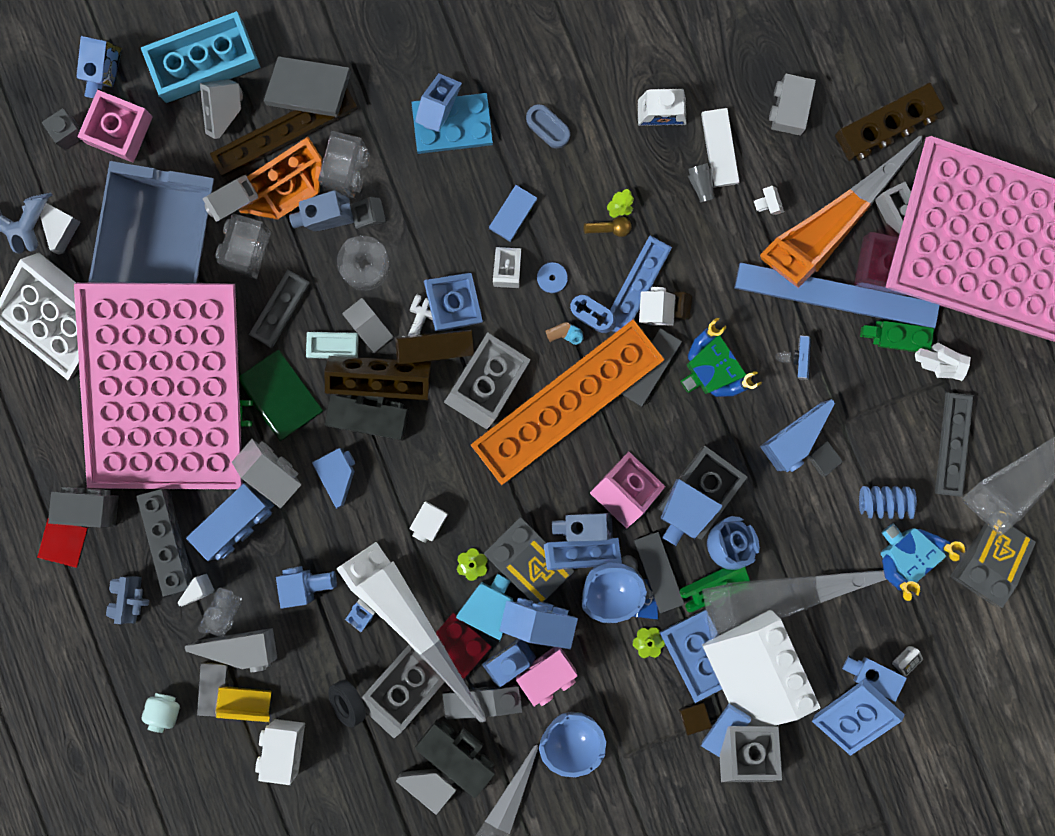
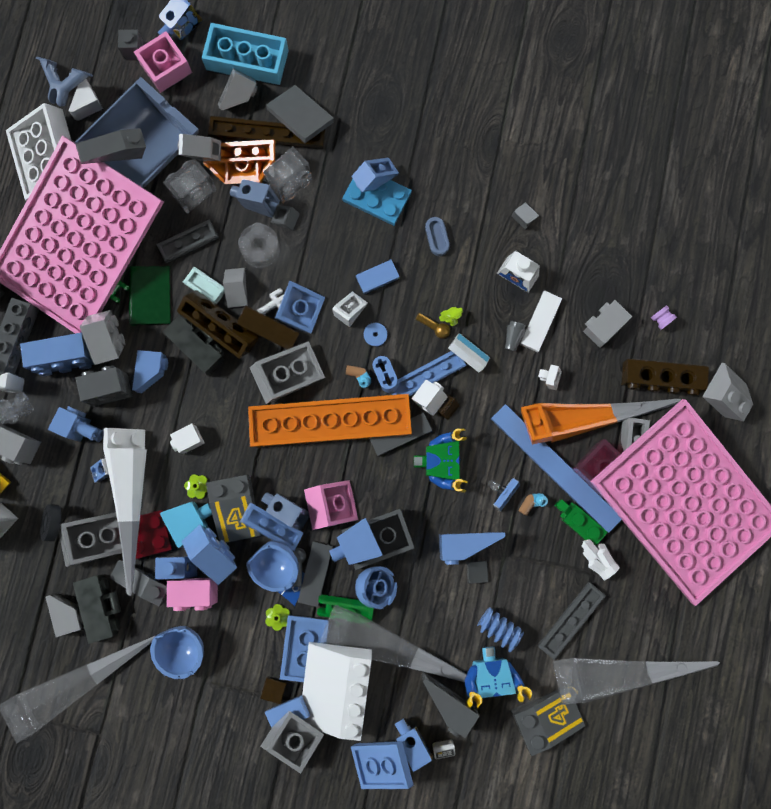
camera: 35 degrees right, 5 degrees down
none -> dark grey brick [75,366,133,407]
none -> dark grey slope [76,128,146,164]
none -> dark grey slope [421,672,480,738]
none -> white slope [448,333,490,372]
none -> slope [512,202,539,229]
none -> arm [518,493,548,516]
none -> lavender wheel [651,305,677,329]
none -> light grey slope [703,363,753,421]

